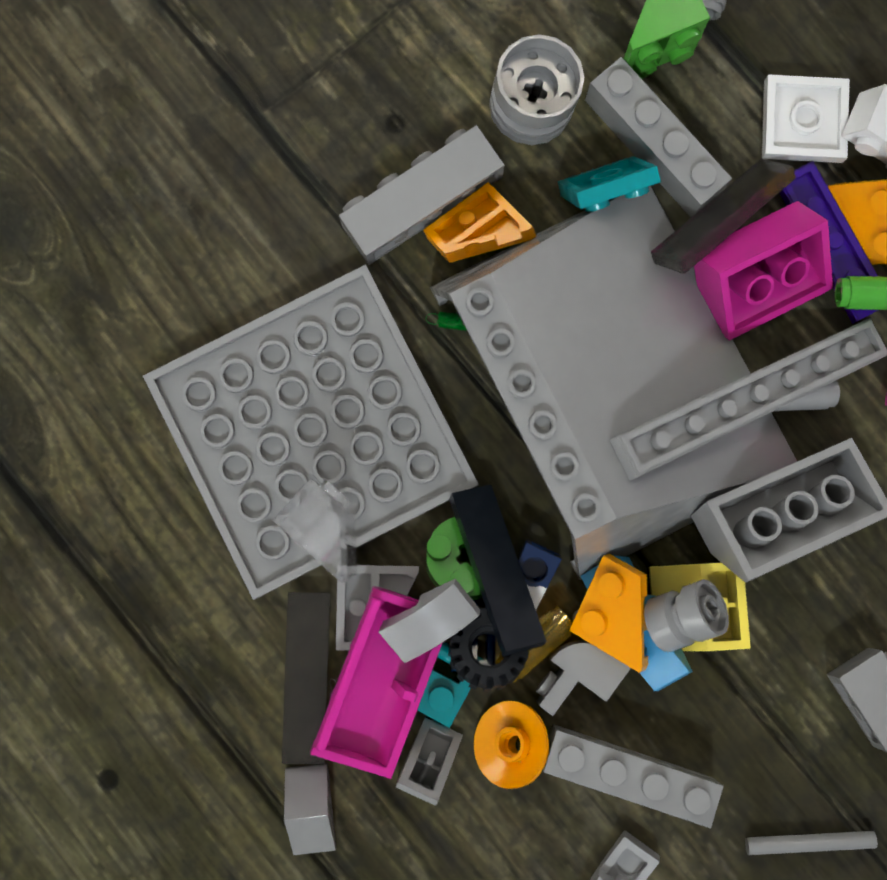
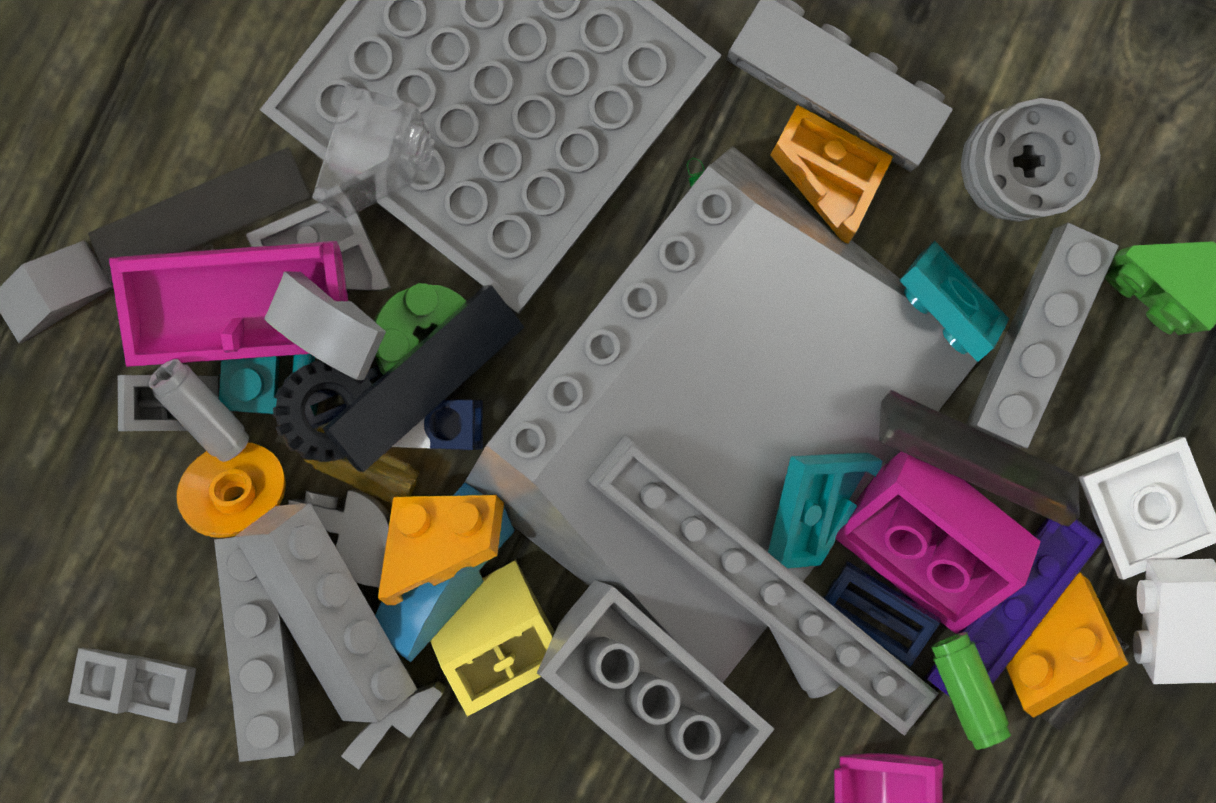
camera: 60 degrees right, 5 degrees up
light grey wheel [644,579,729,652] -> none
none -> light grey piece [149,359,249,462]
none -> light grey brick [235,503,417,723]
none -> light grey slope [341,680,447,770]
none -> teal wing [768,453,883,568]
none -> dark blue tile [822,561,940,667]

